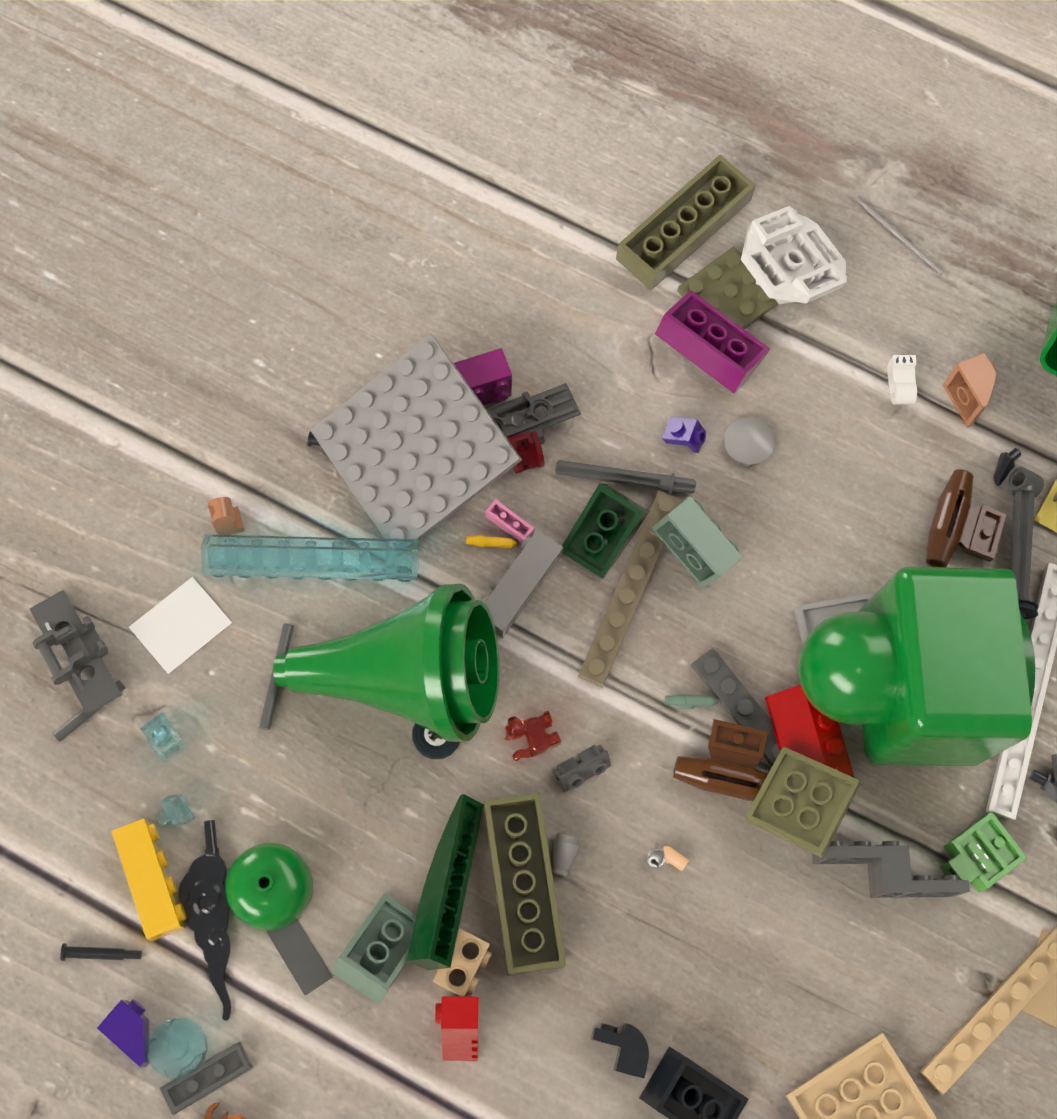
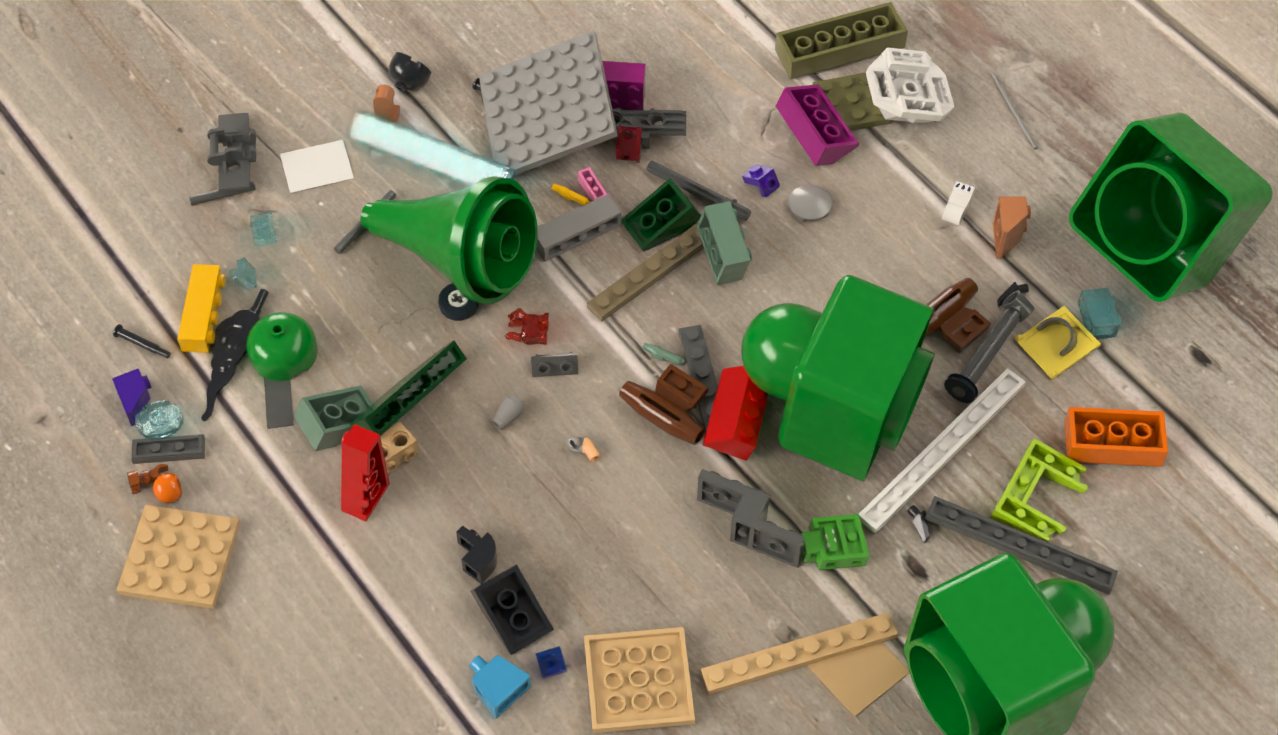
camera: 30 degrees right, 15 degrees down
olive brick [484,793,566,976] -> none
olive plate [745,746,861,858] -> none
none -> black cylinder [389,52,432,92]

